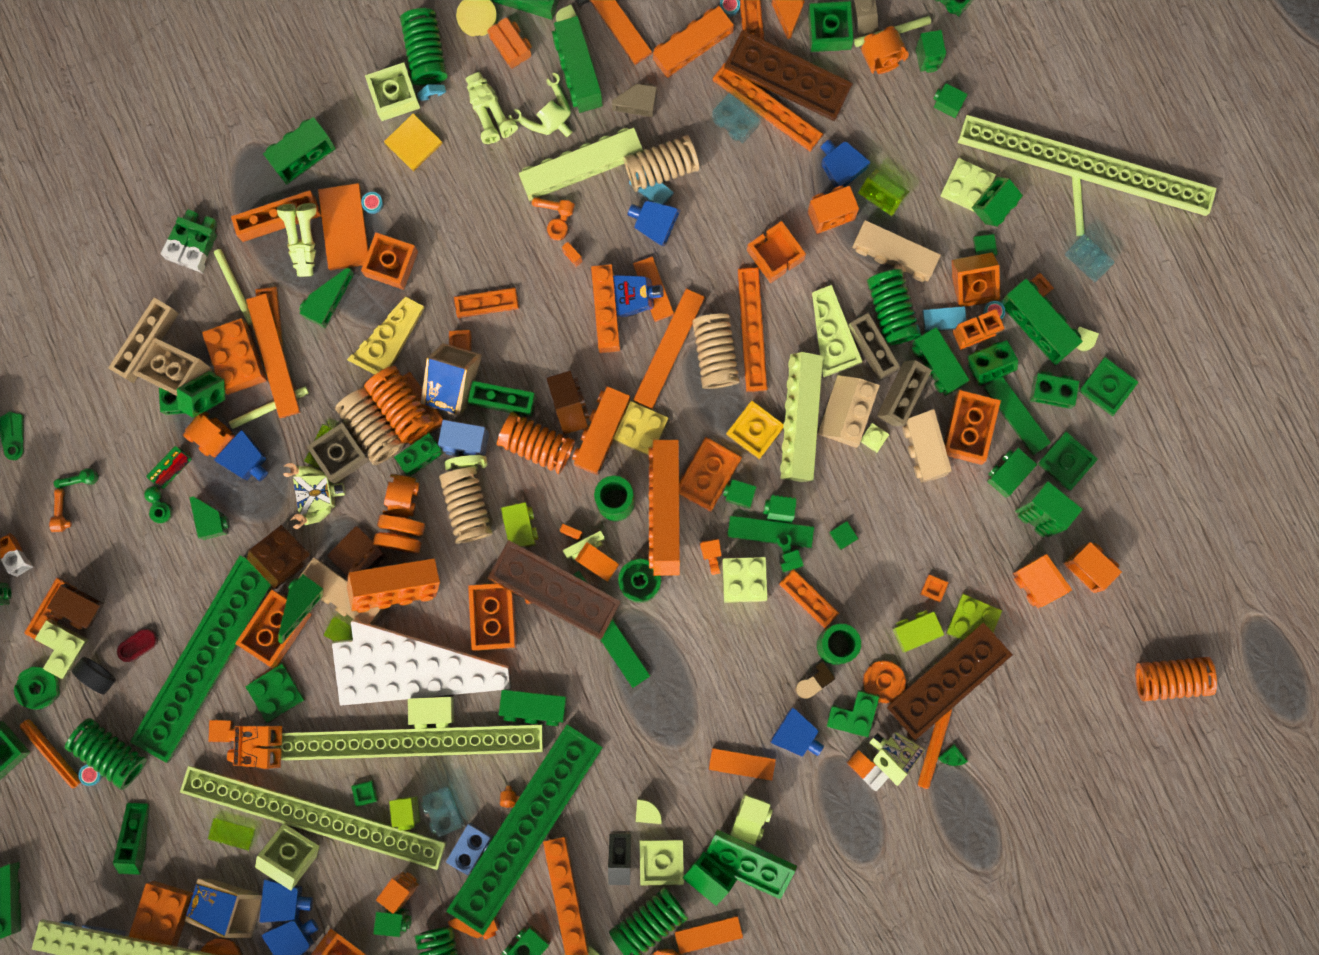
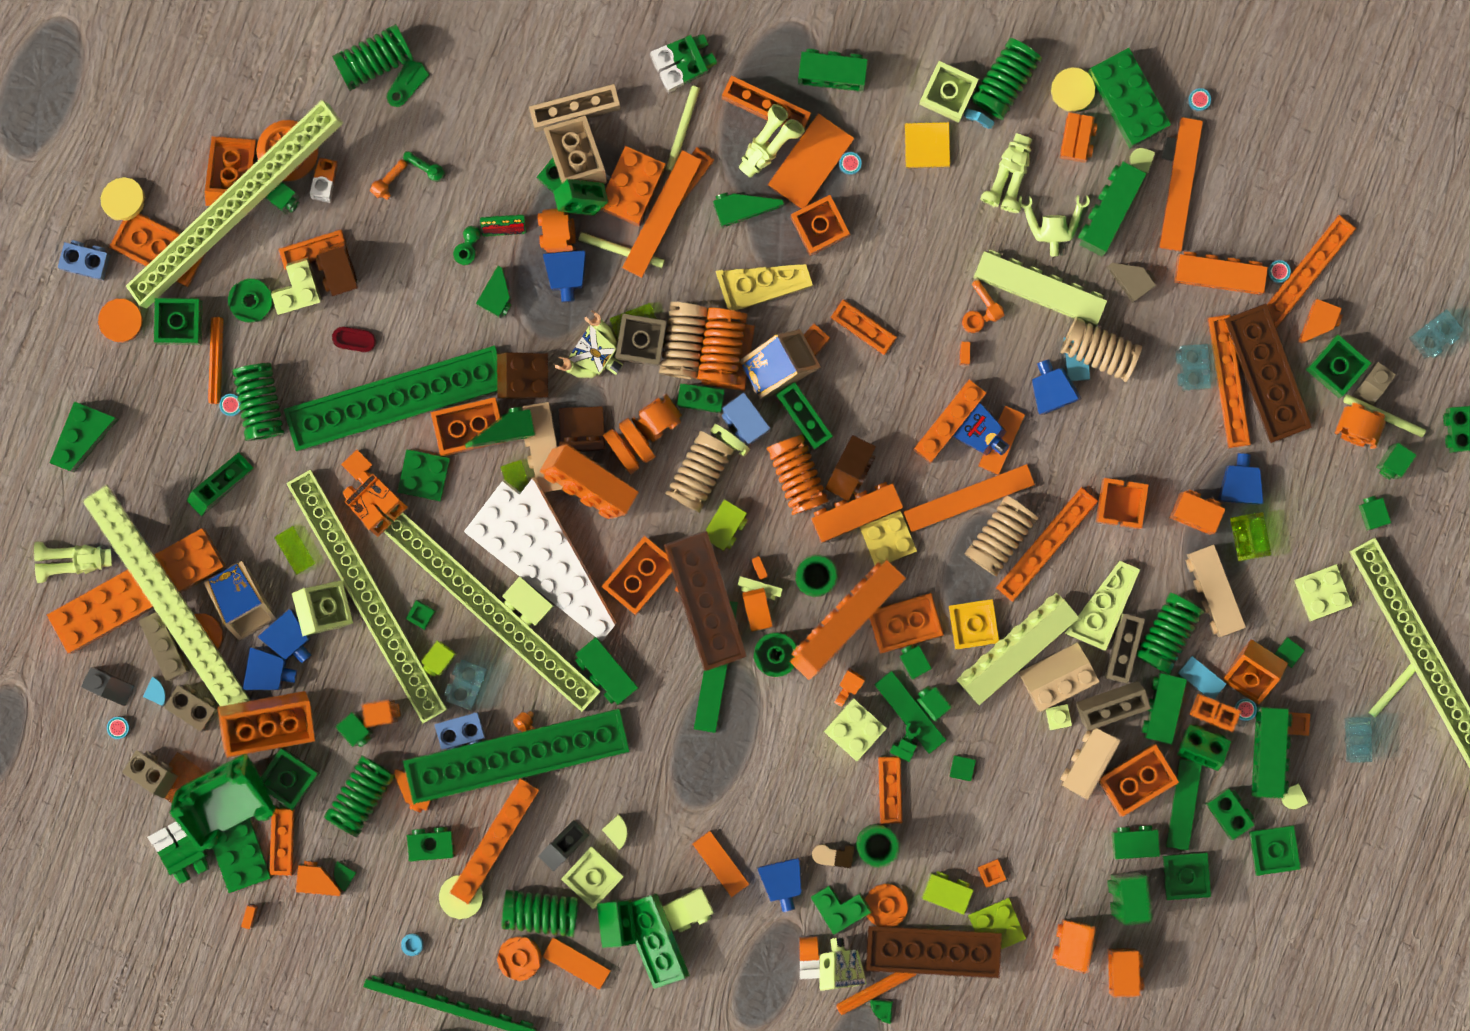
camera: 40 degrees right, 5 degrees up
black tyre [72,657,116,695] -> none
green brick [972,177,1023,227] -> none

